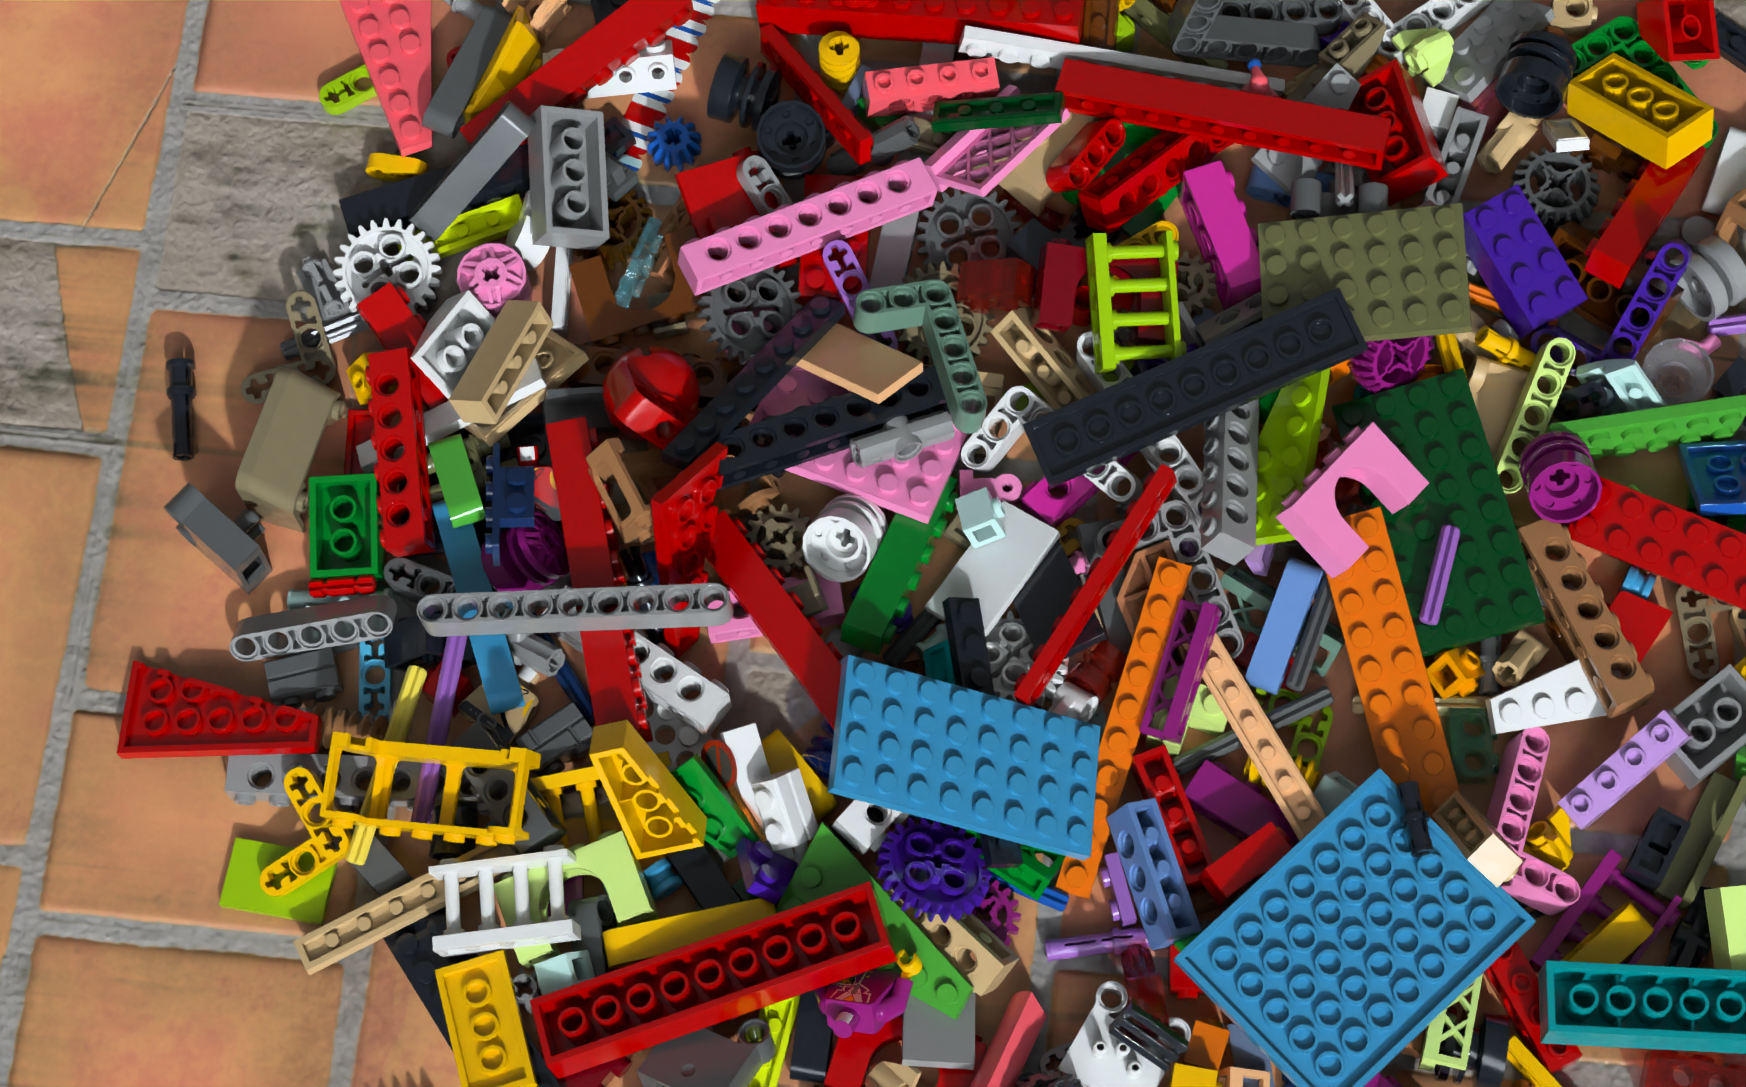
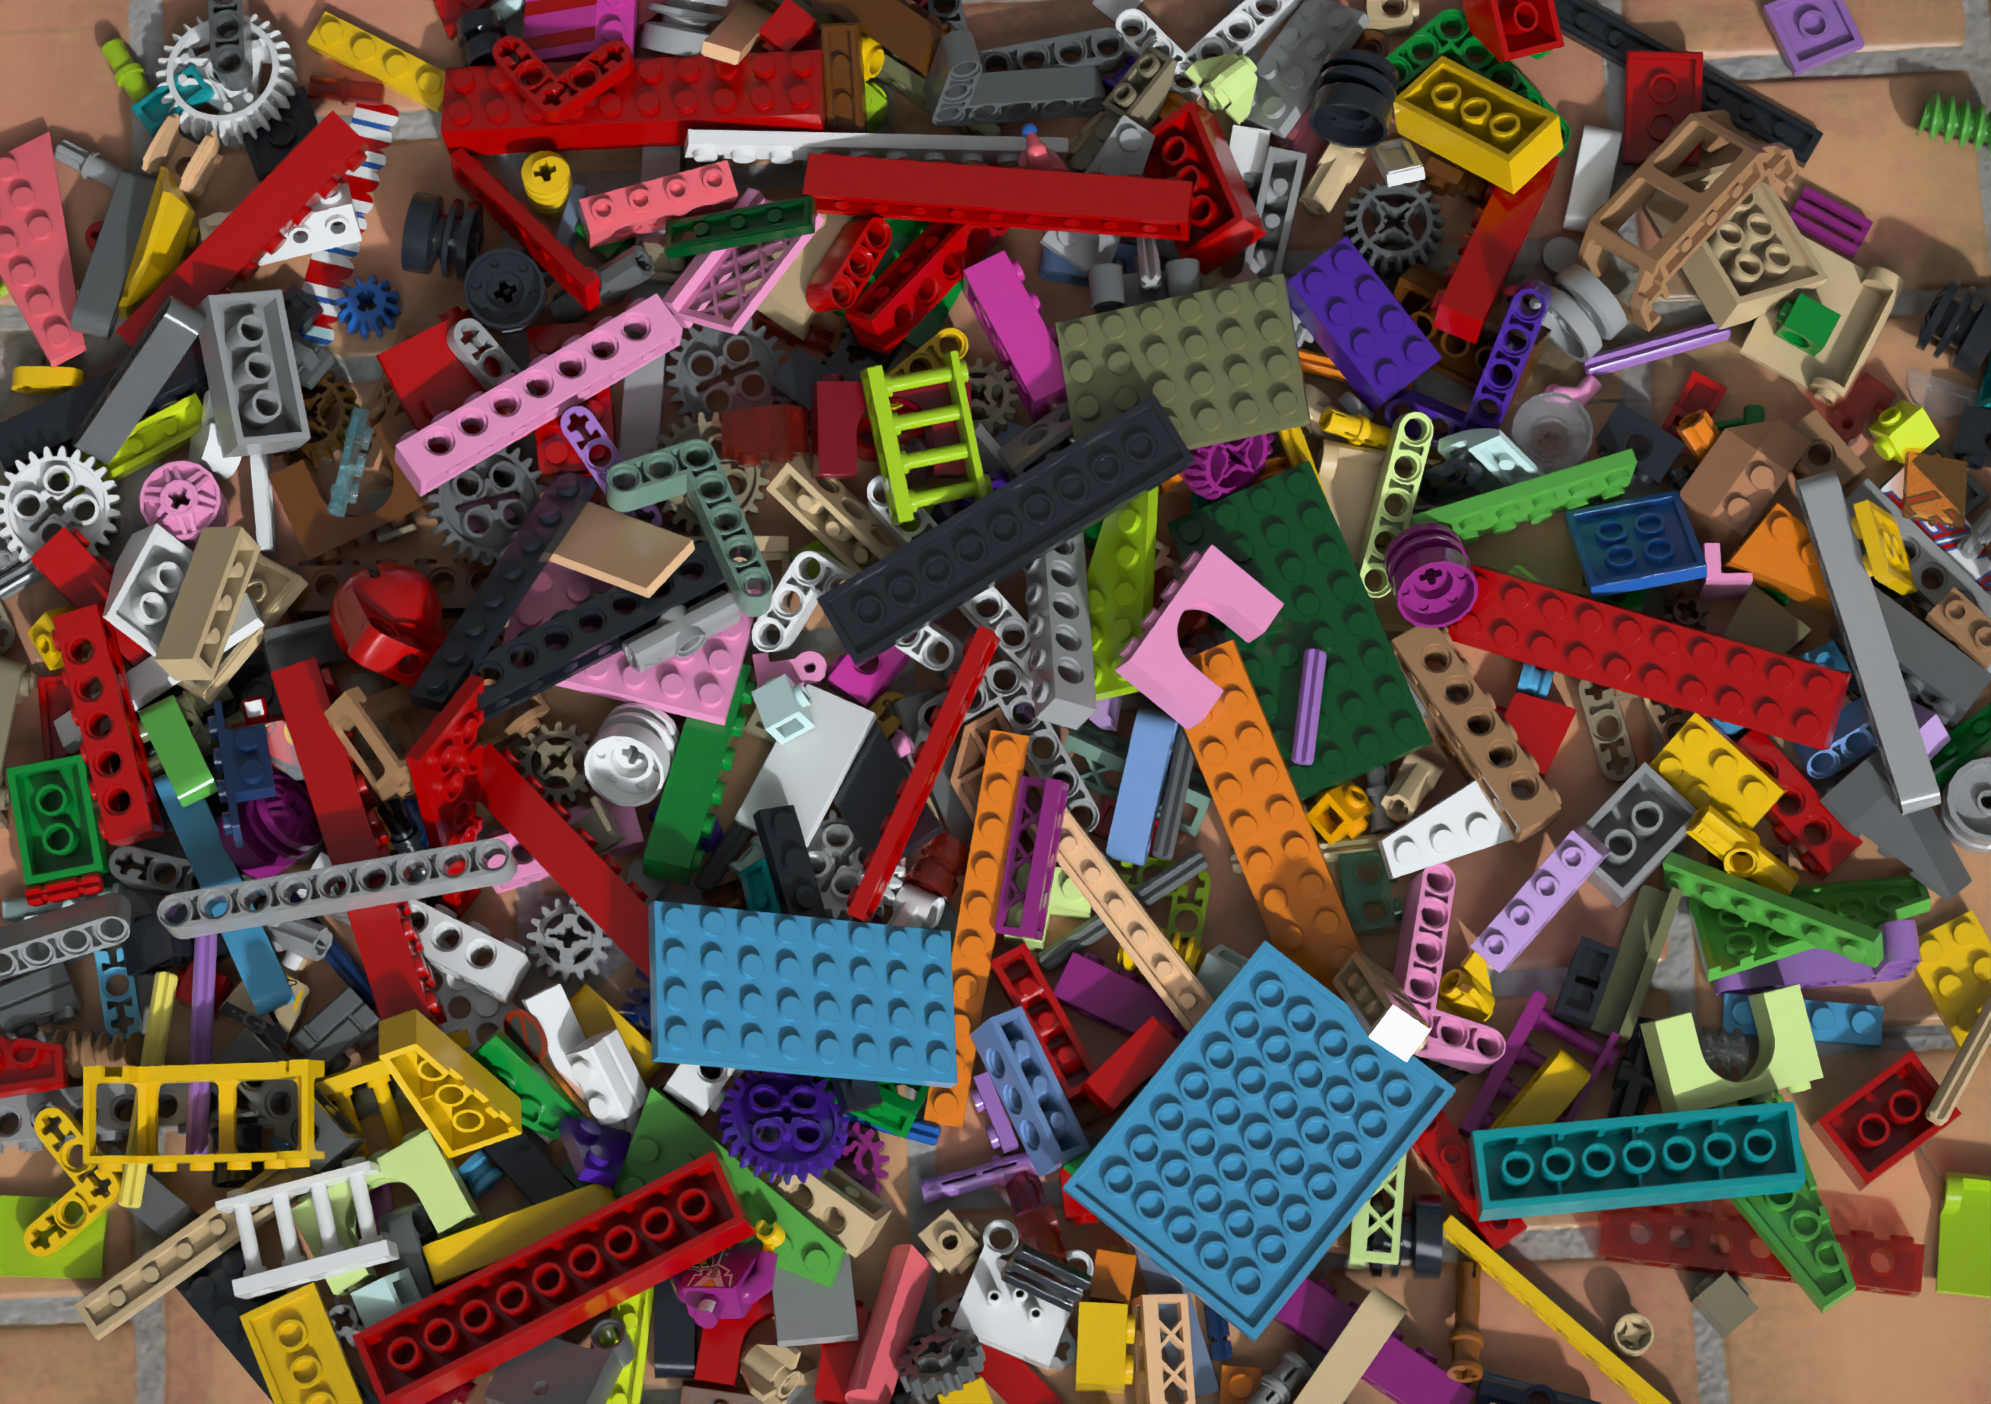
camera: 10 degrees left, 5 degrees up
black pin [1395,781,1434,857] -> none
none -> light grey gear [526,898,613,984]
none -> tan brick [918,1209,982,1277]

